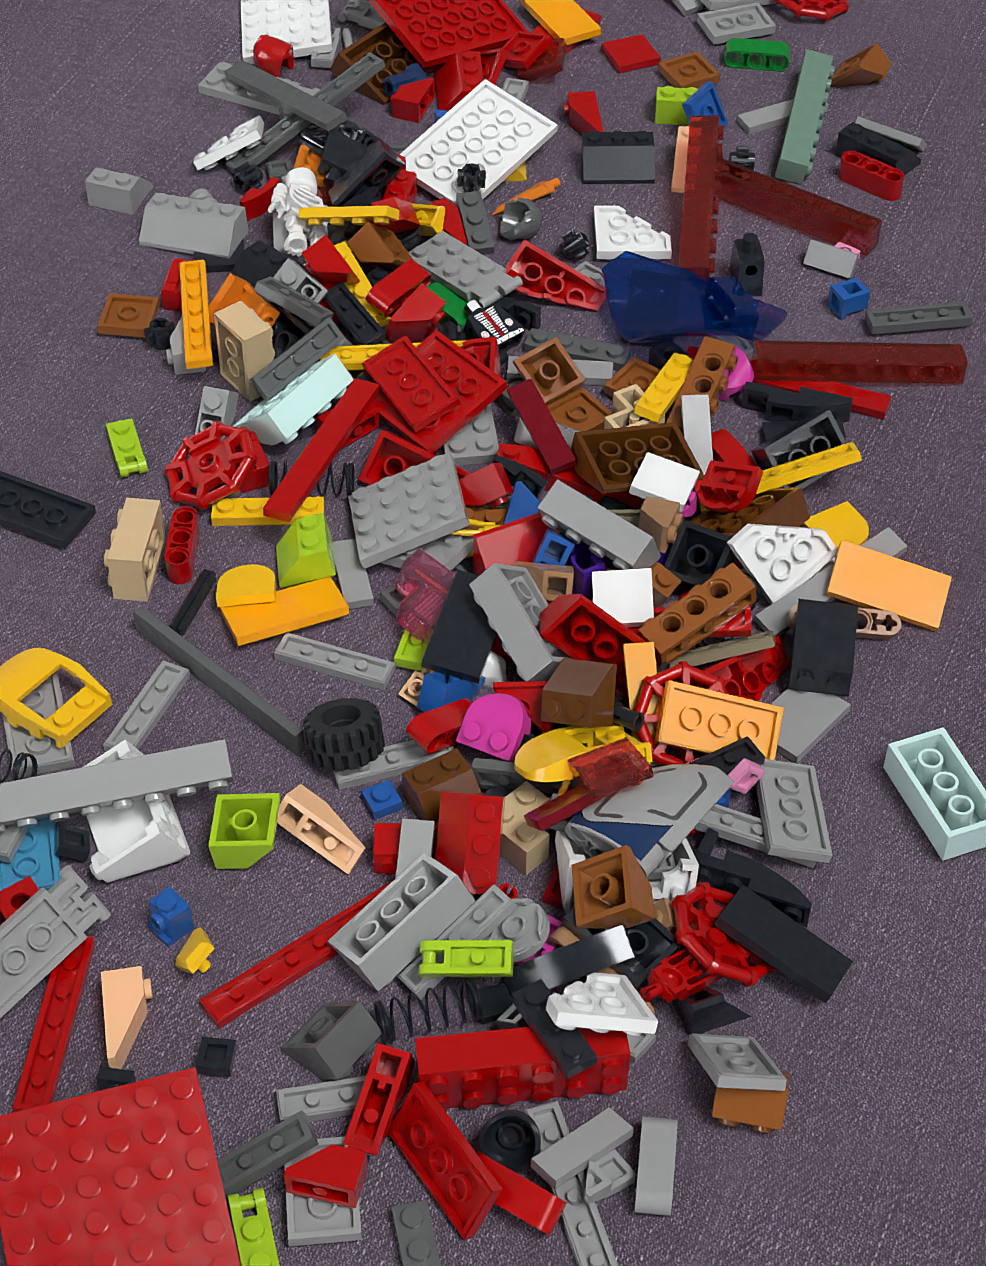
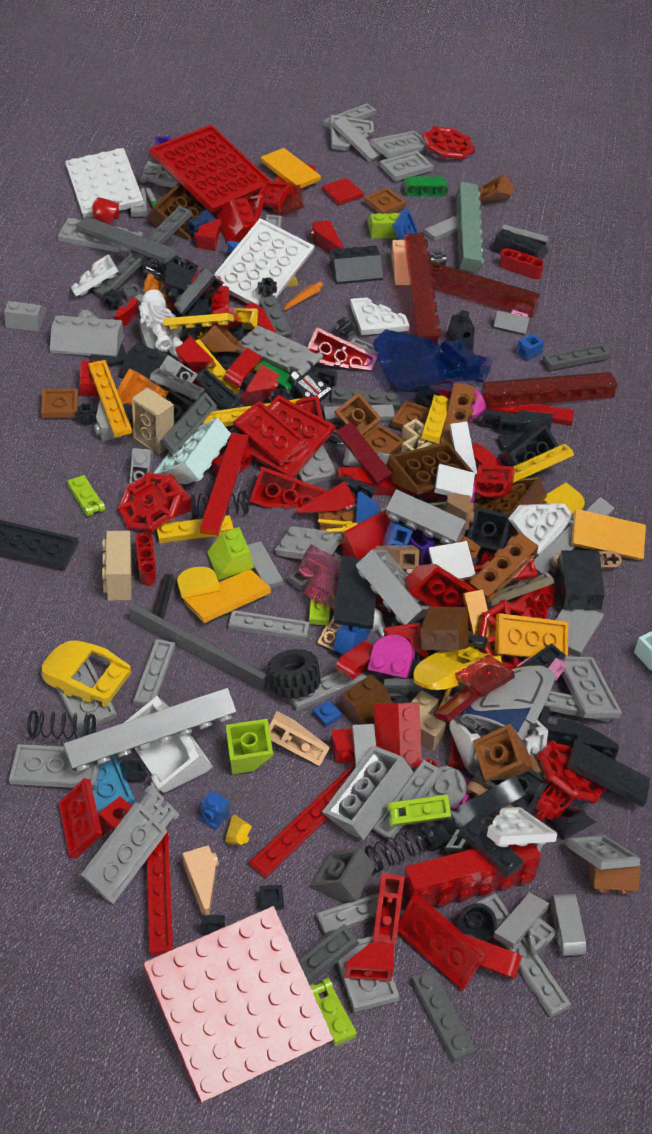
camera: 15 degrees left, 0 degrees up
light grey plate [348,452,470,569] -> none
dark grey hair [500,197,542,241] -> none

